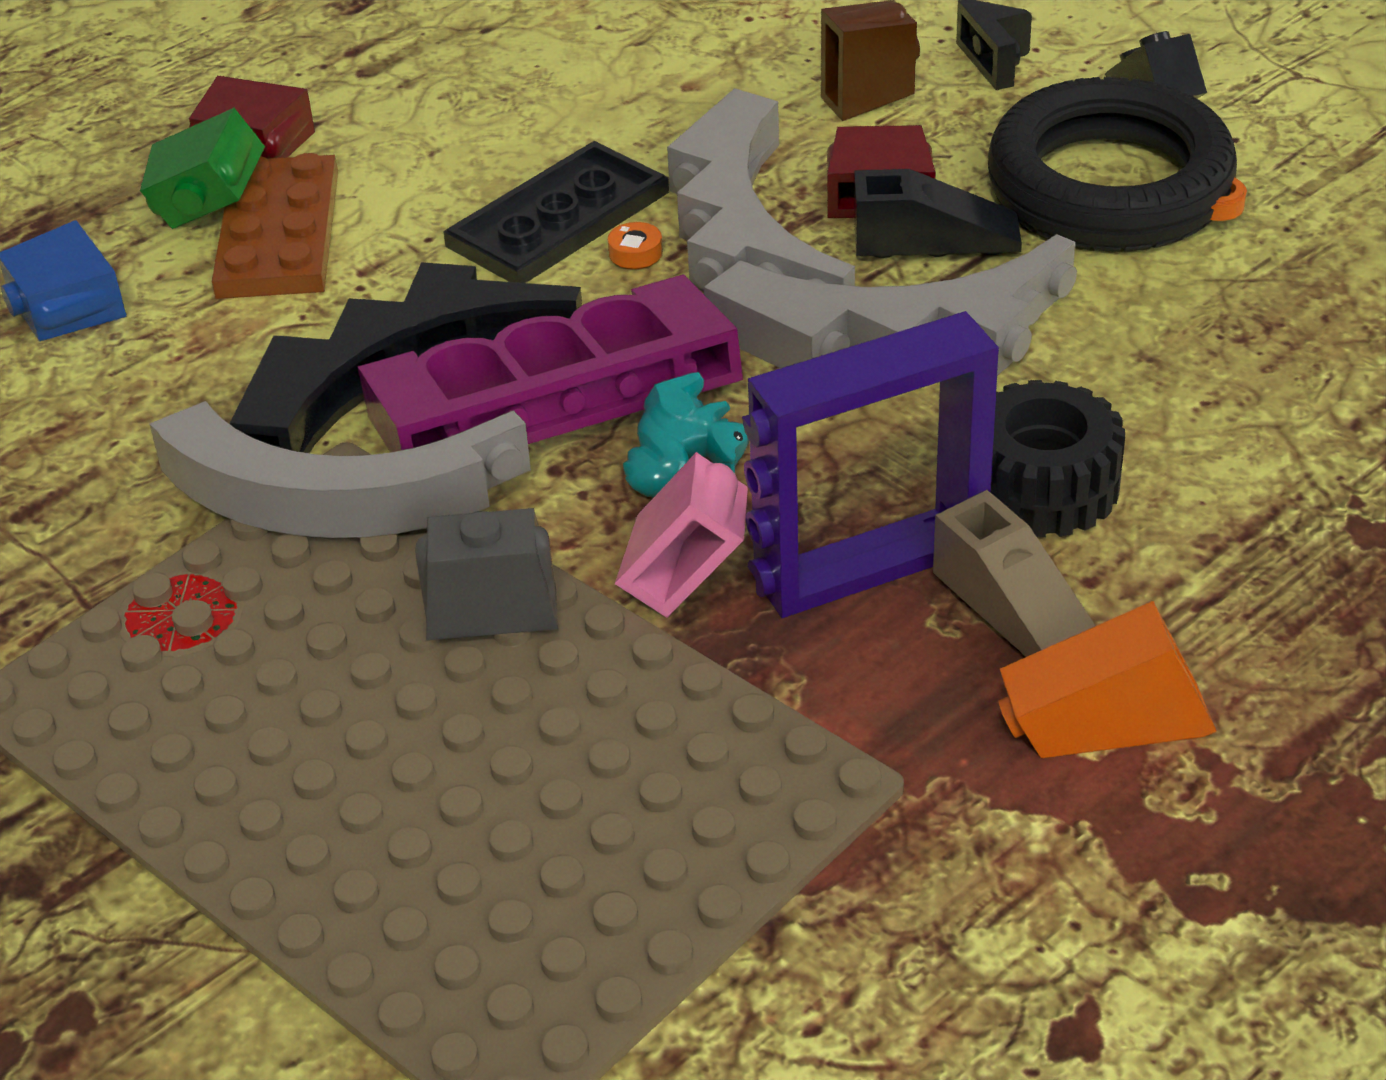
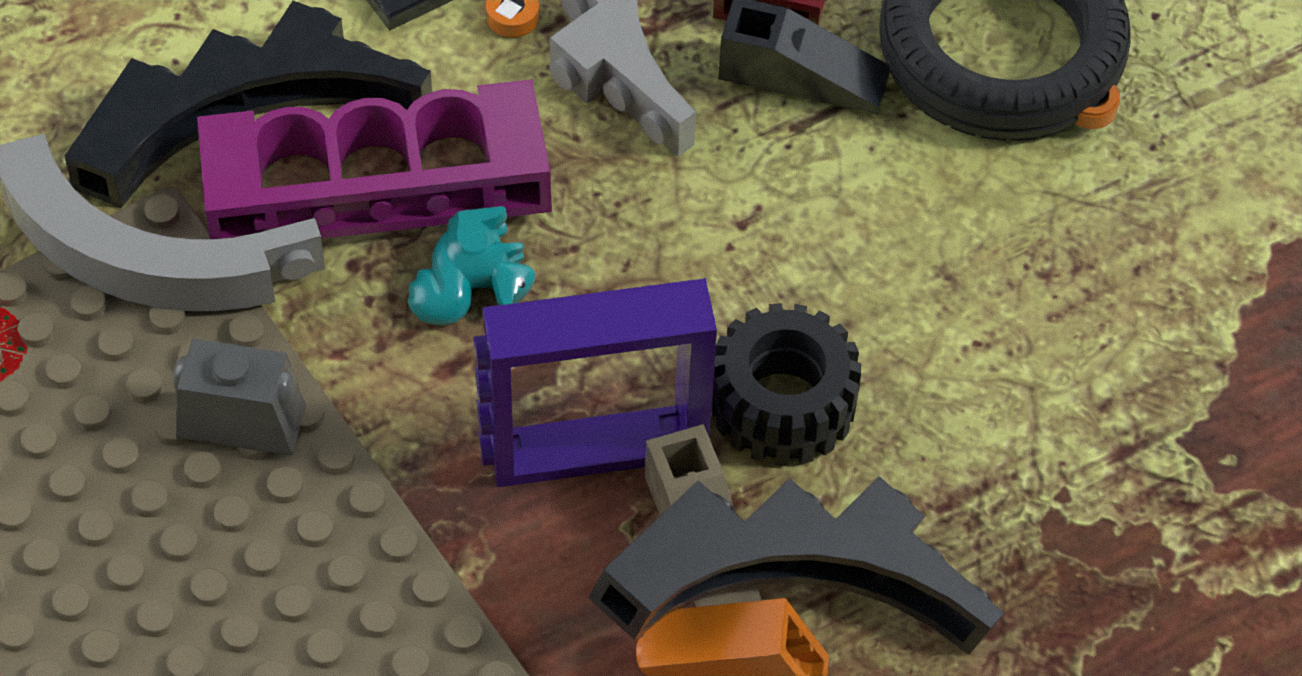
camera: 10 degrees right, 15 degrees up
bright pink torso [615,452,748,618] -> none
light grey arch [704,234,1077,376] -> none
none -> black arch [588,476,1005,655]

